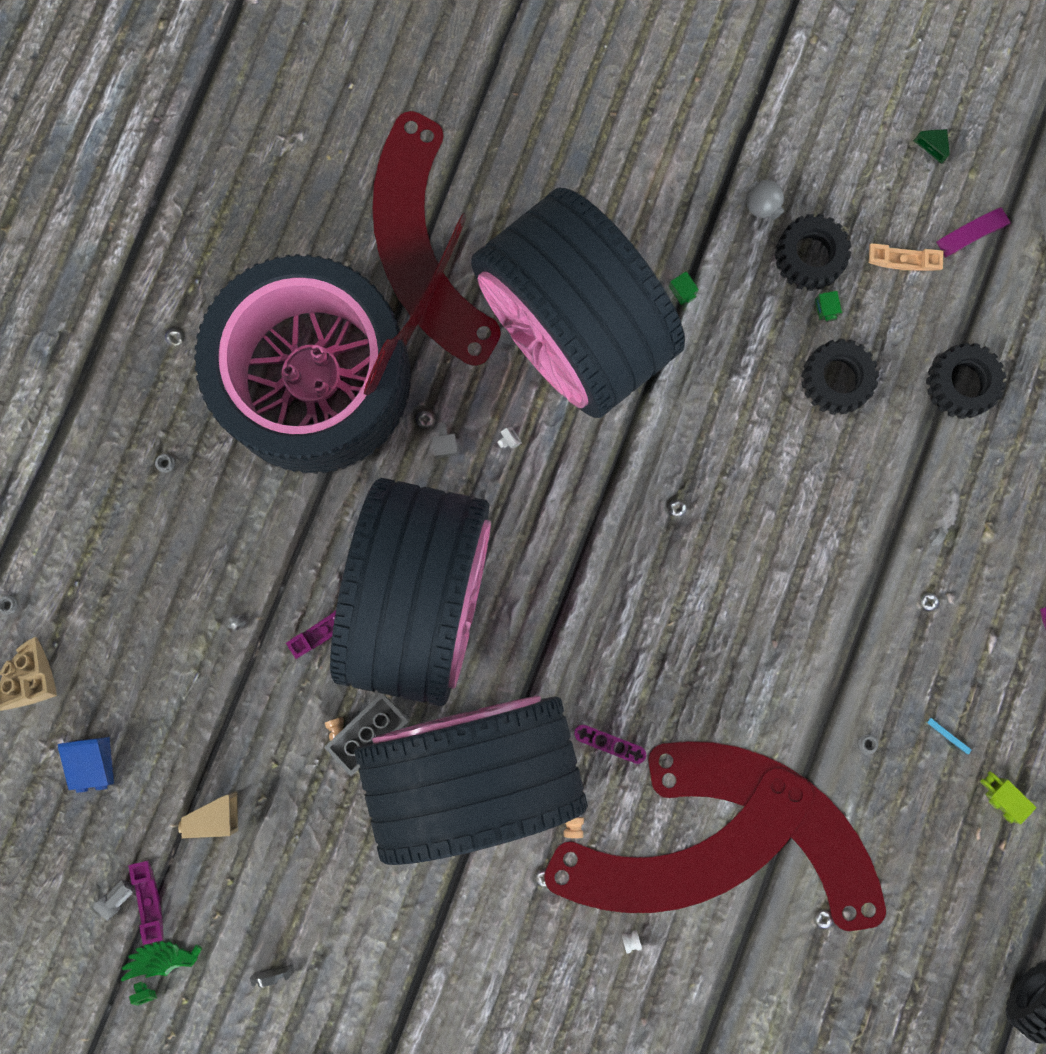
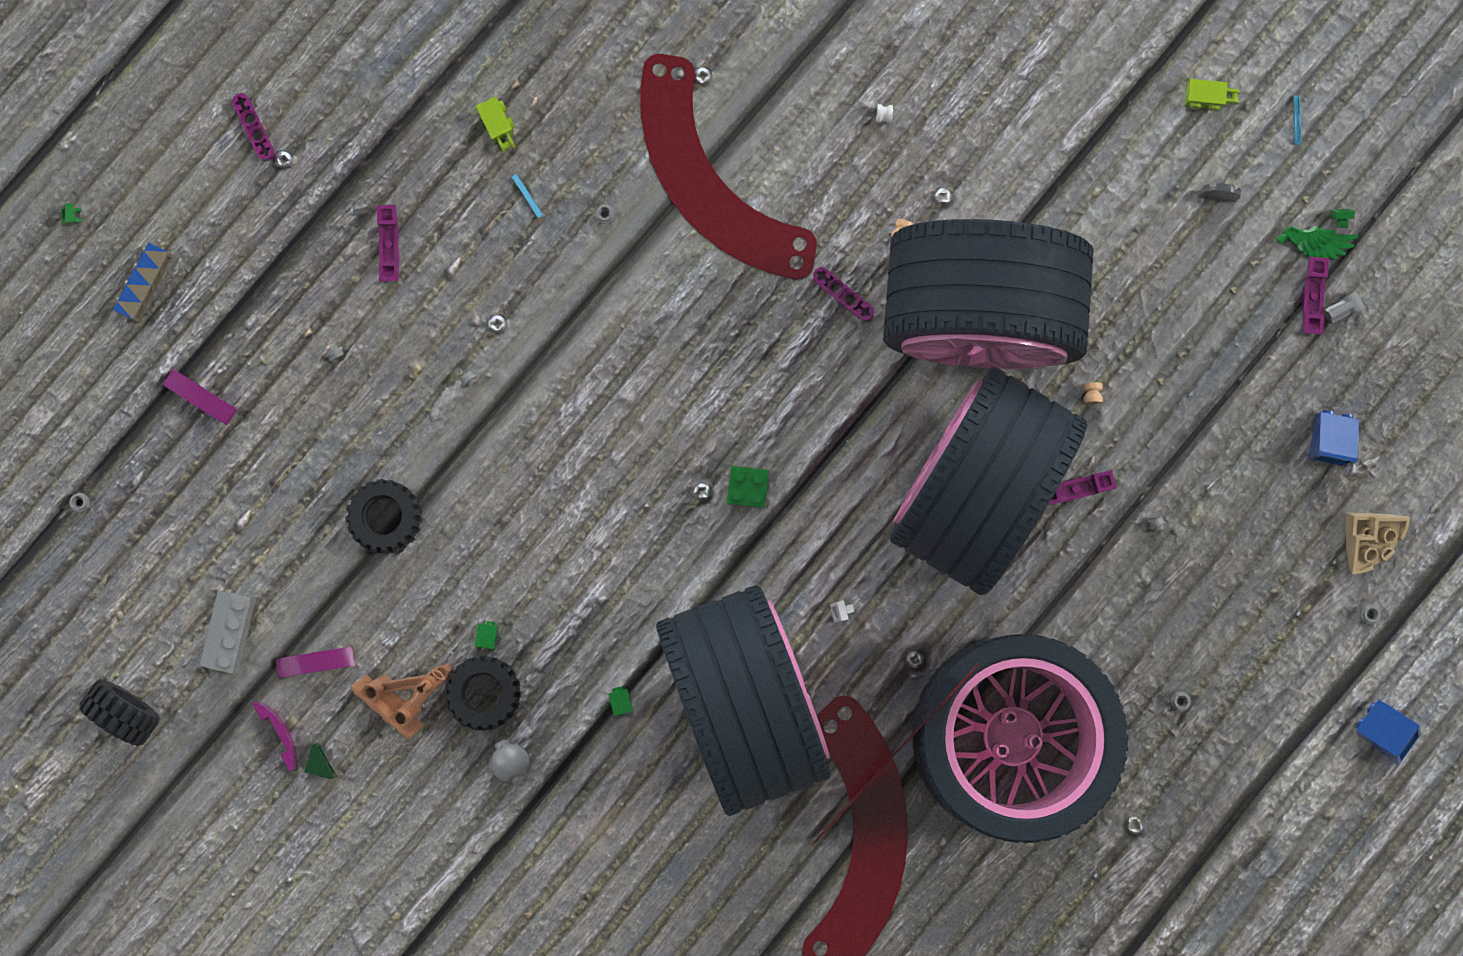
camera: 160 degrees left, 0 degrees up
tan slope [178,791,238,838] -> none
light grey slope [324,694,411,776] -> none
light grey brick [432,422,461,459] -> none
dark red piece [544,768,813,913] -> none
black tyre [801,339,879,415] -> none
light nougat slope [869,243,943,271] -> none
none -> magenta slope [252,701,297,772]
none -> nougat plate [350,663,454,739]
none -> green plate [727,466,769,508]

